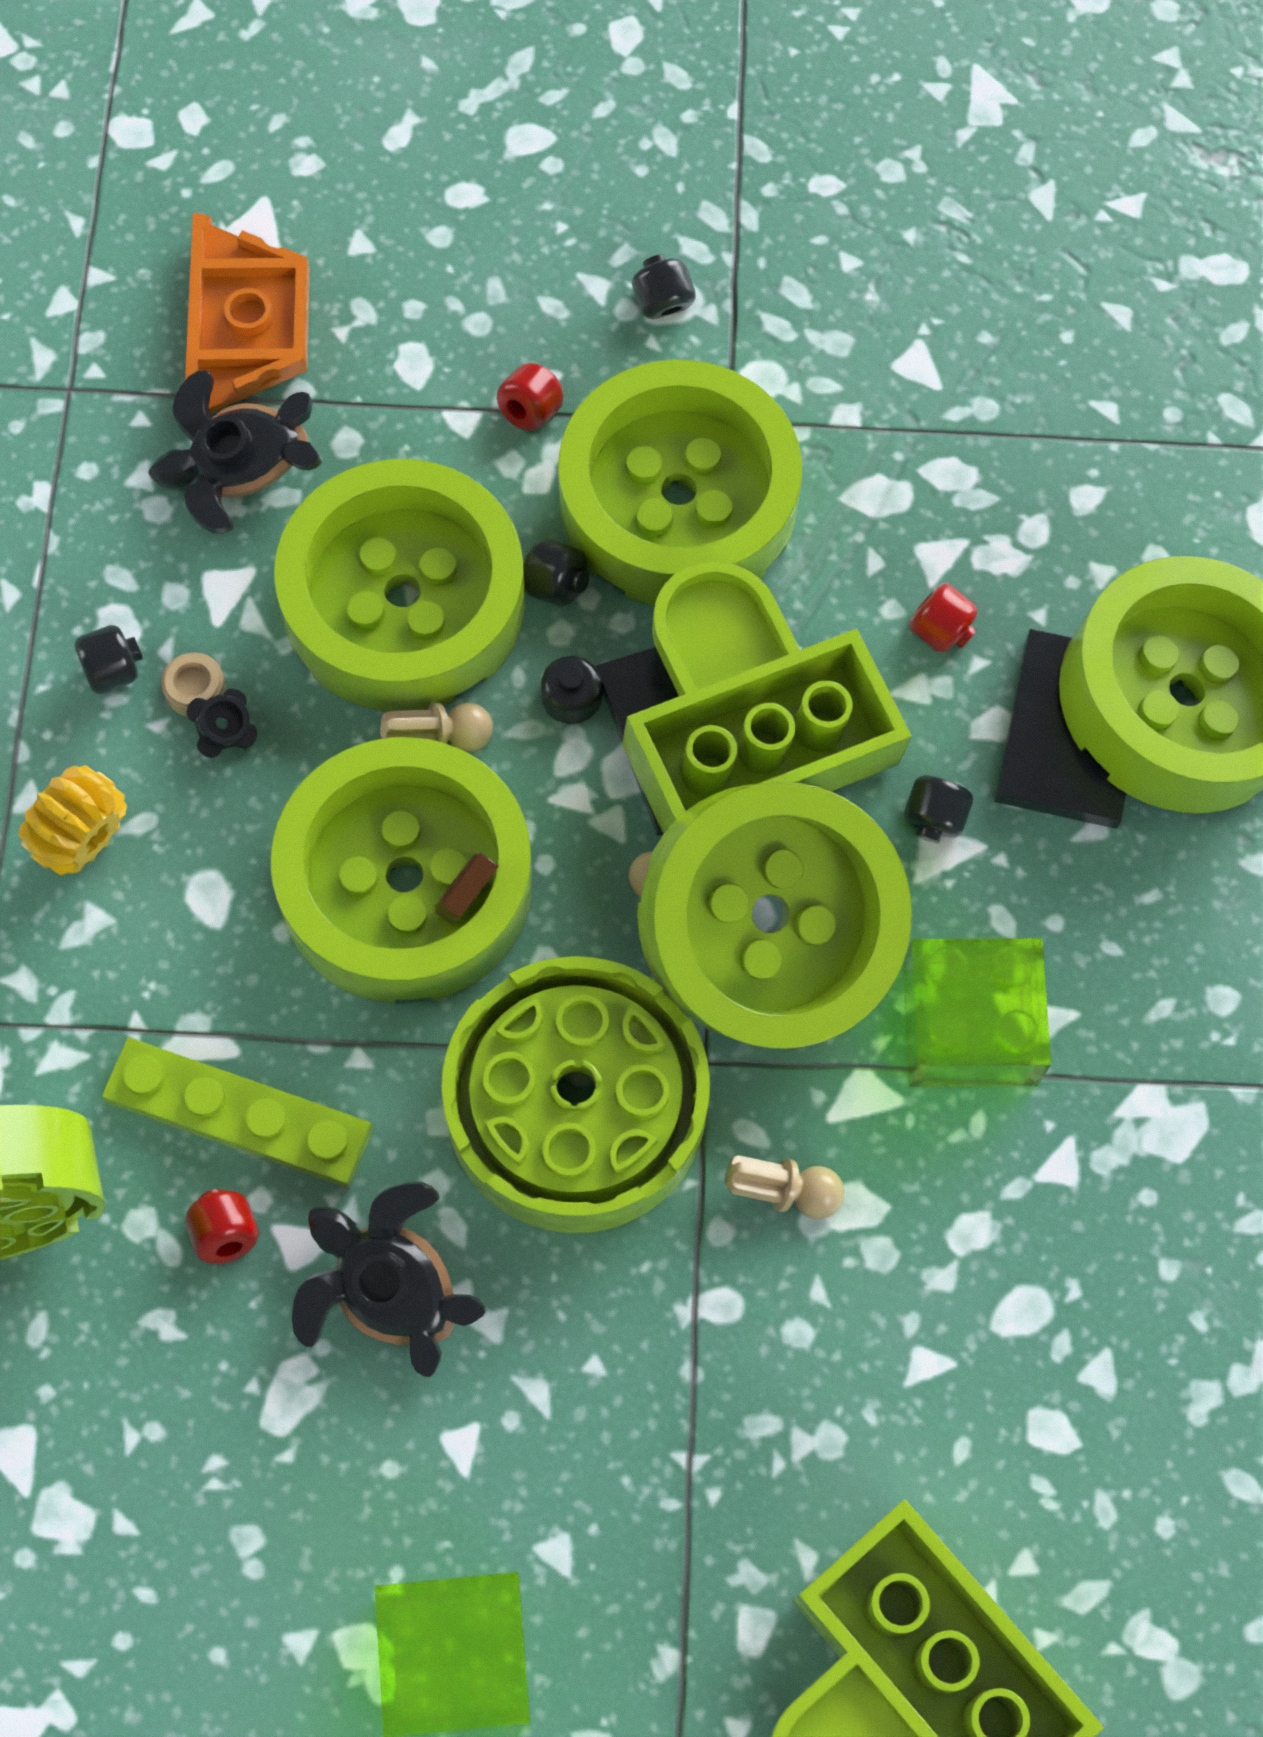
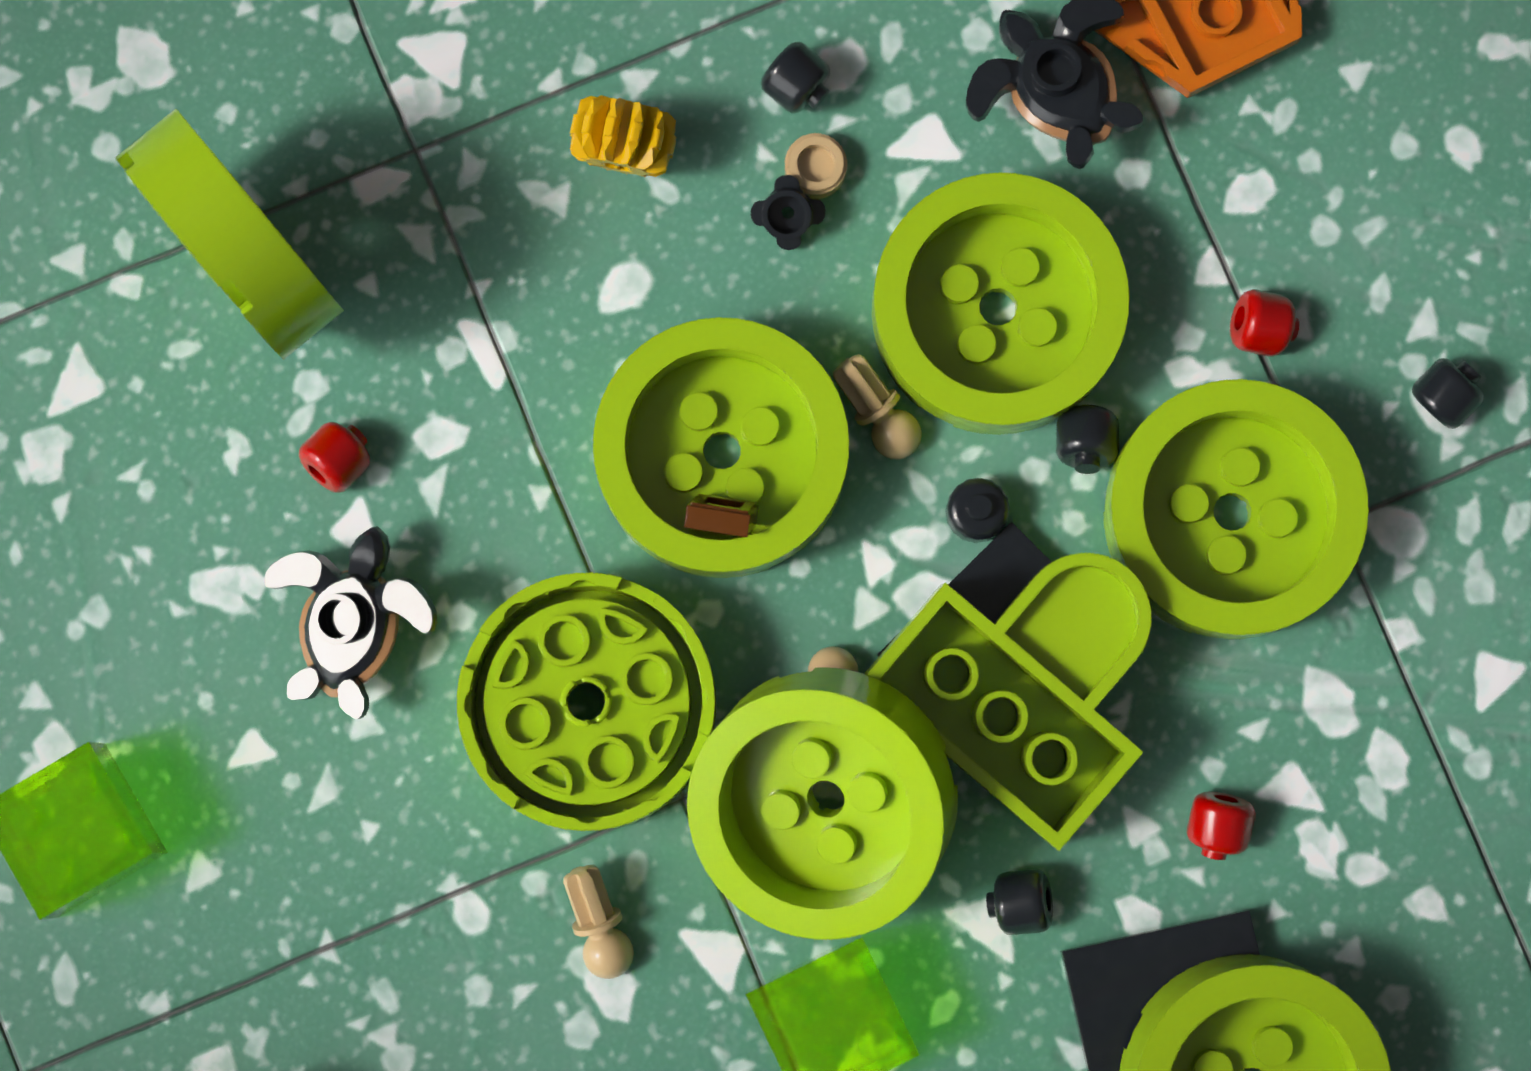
camera: 70 degrees right, 15 degrees up
lime plate [101,1037,374,1189] -> none

